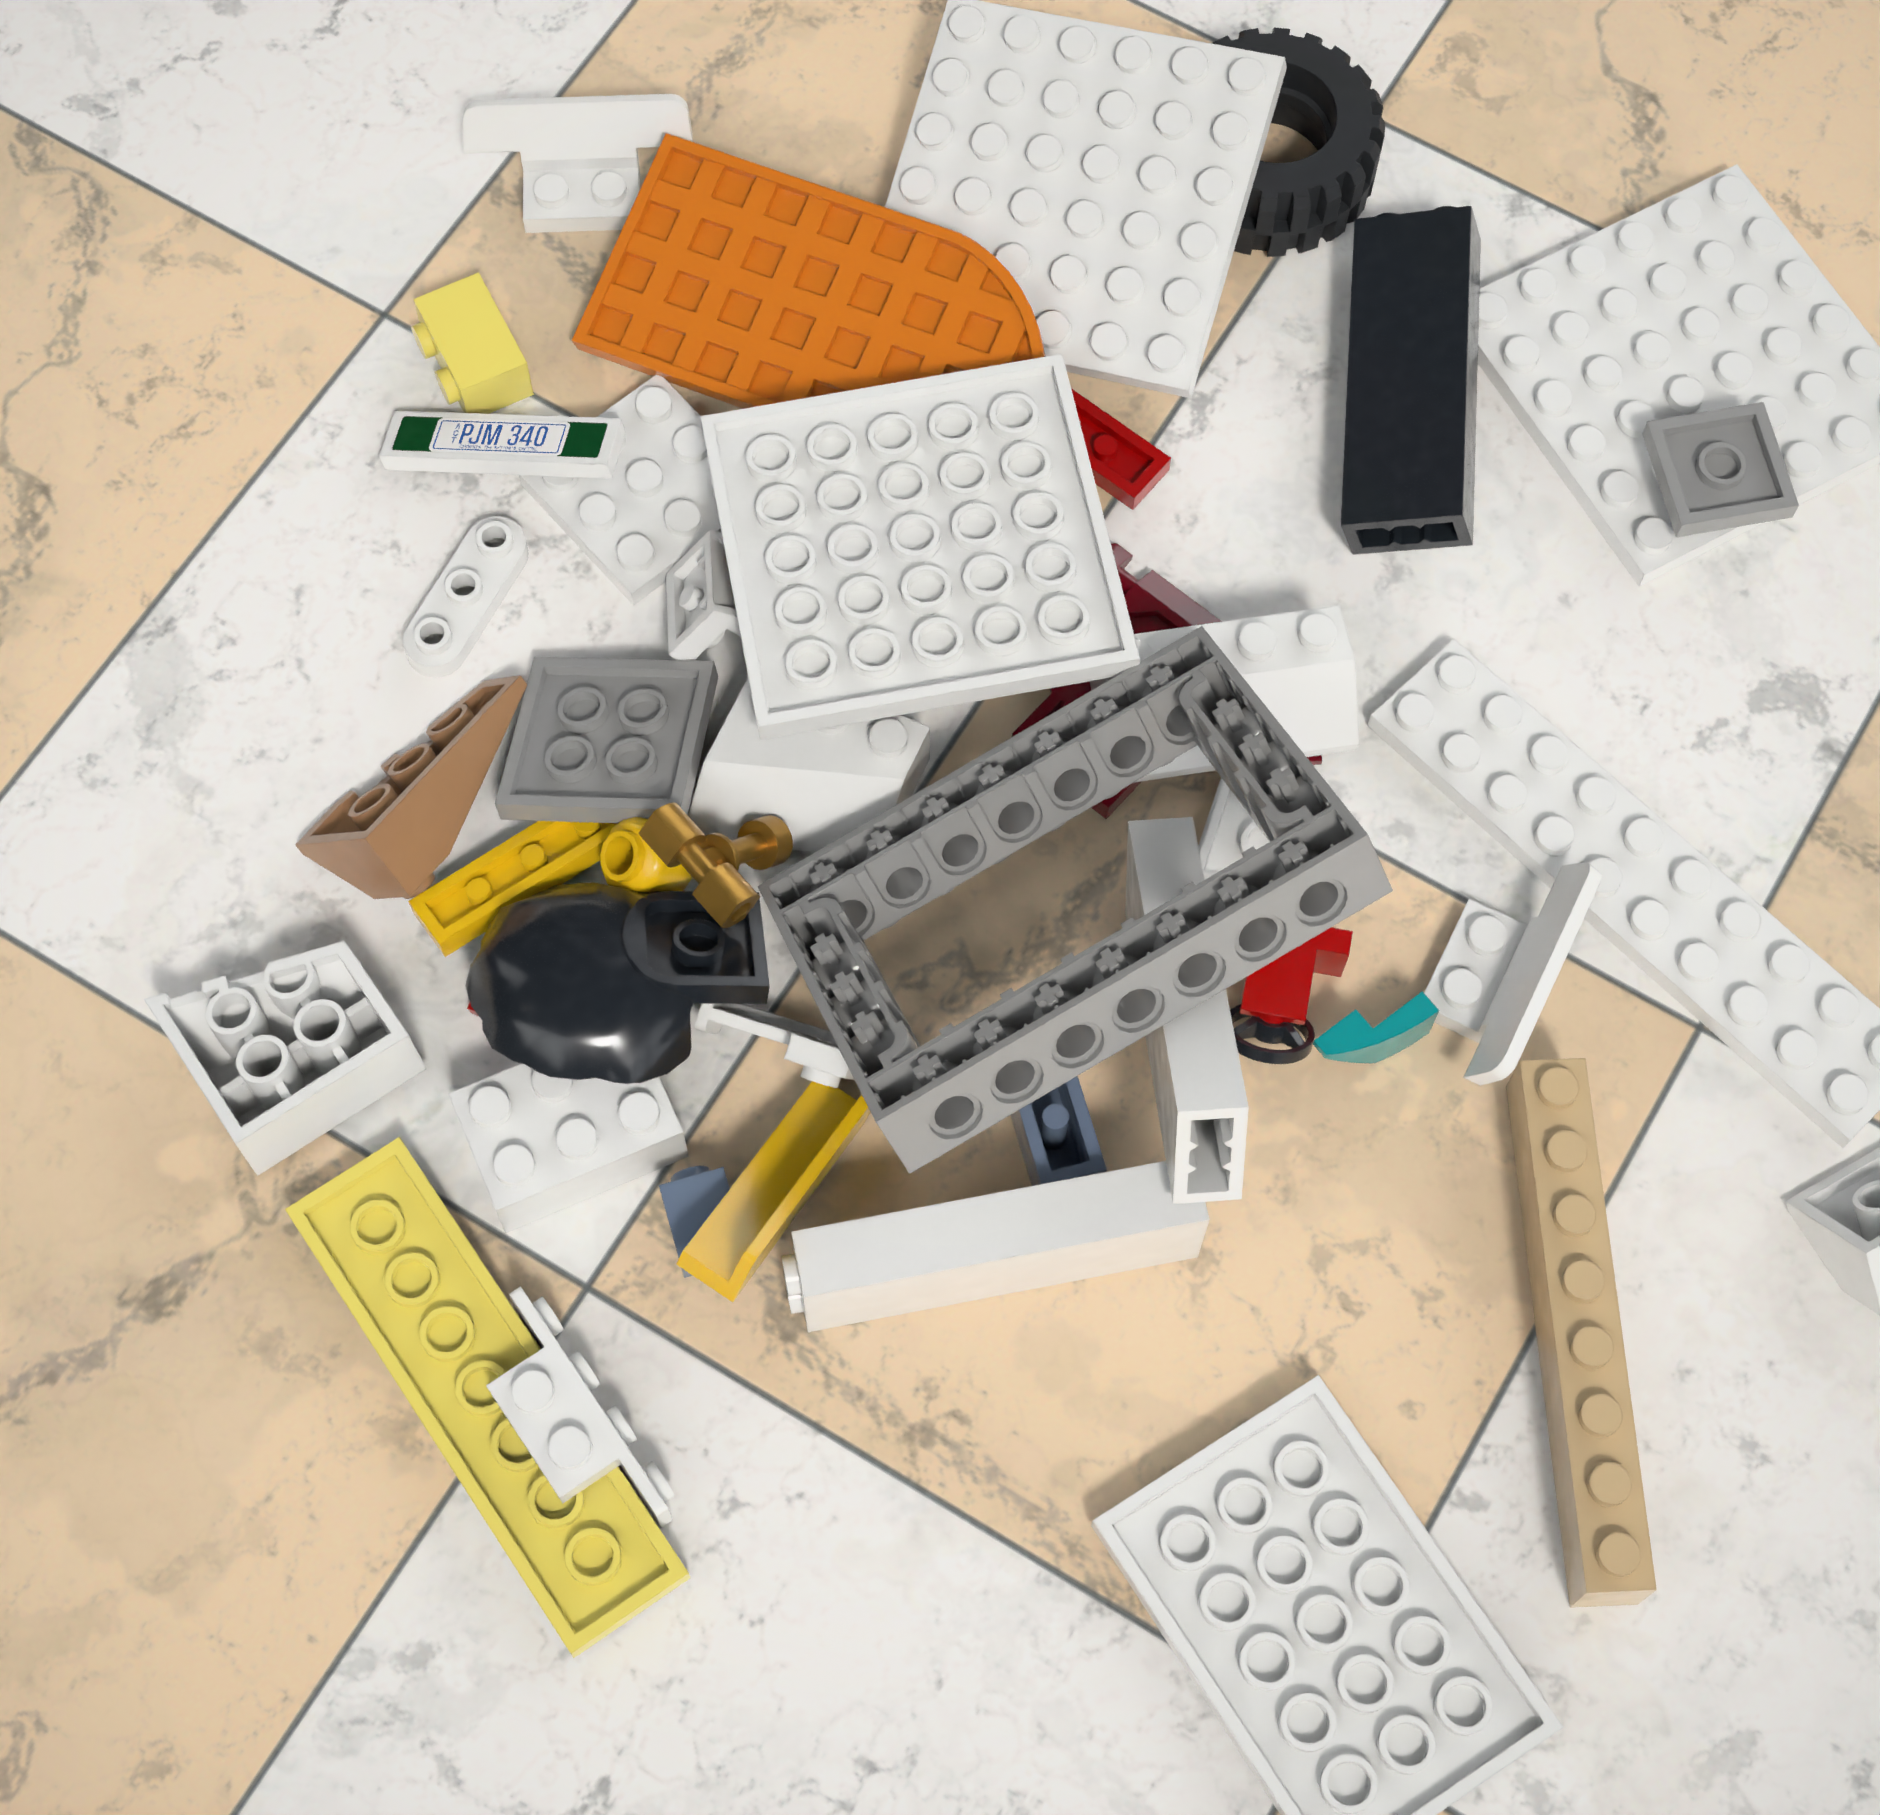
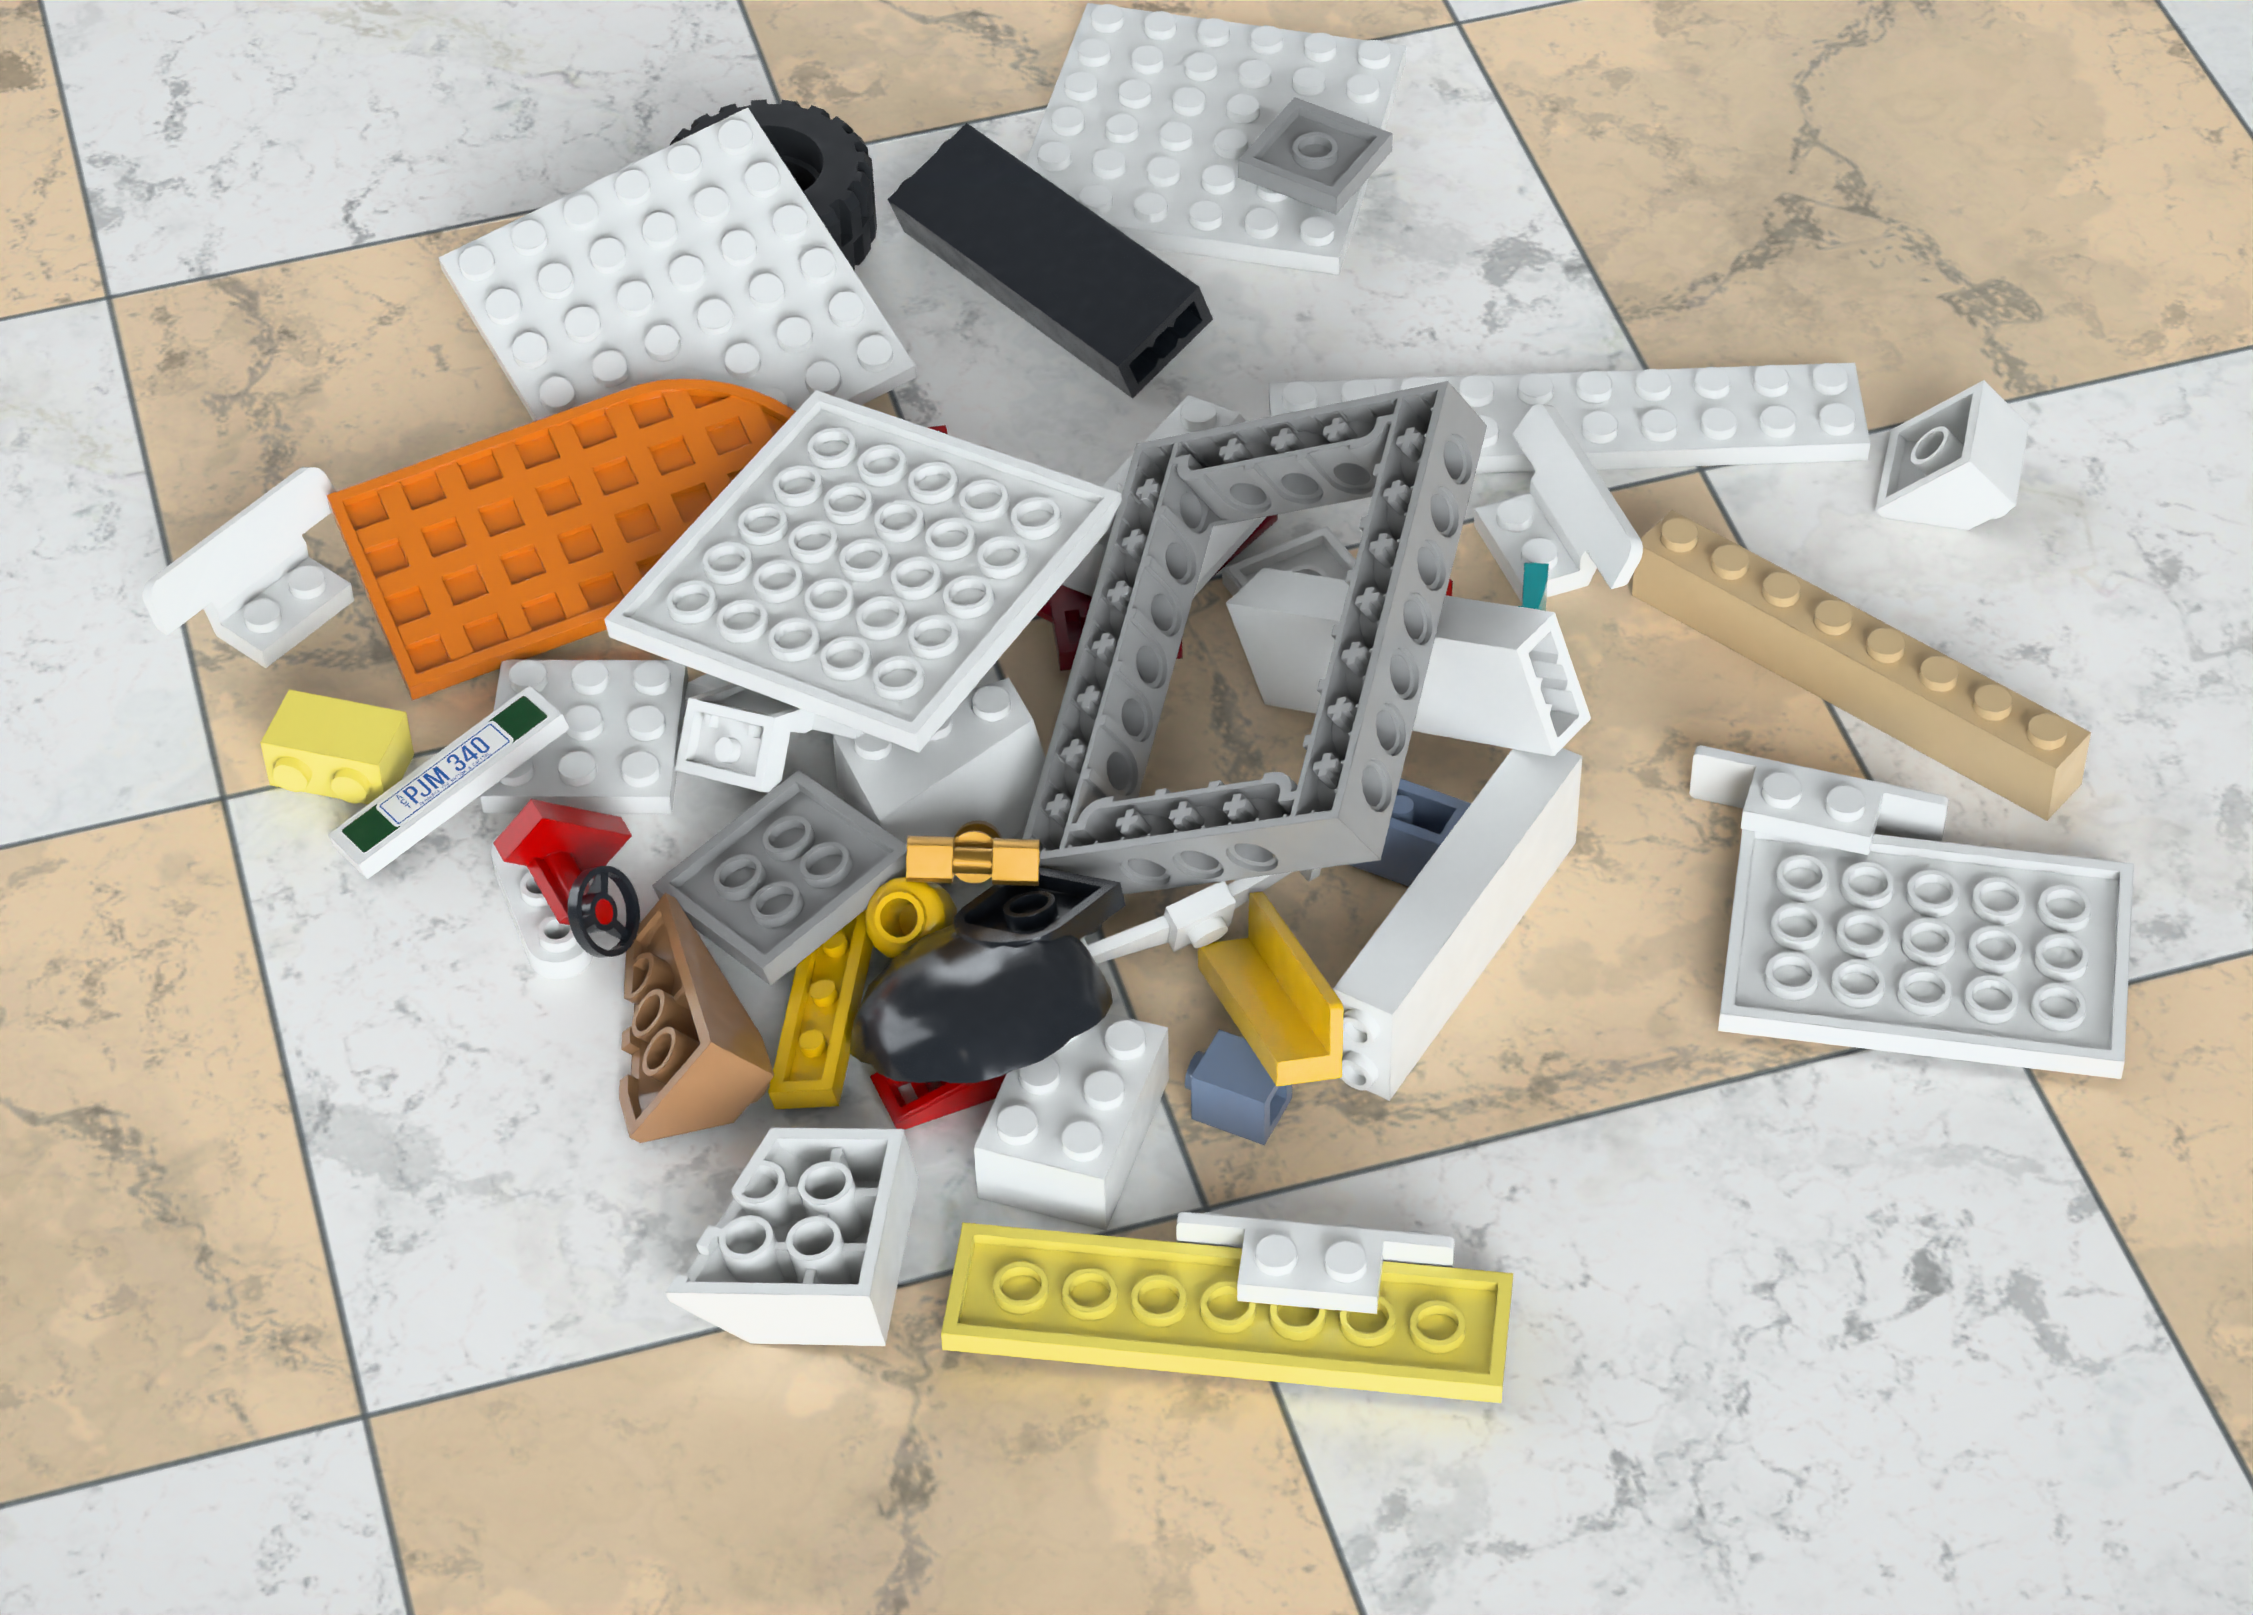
camera: 45 degrees left, 20 degrees down
none -> red piece [493,799,640,958]
none -> white bracket [1689,745,1949,855]

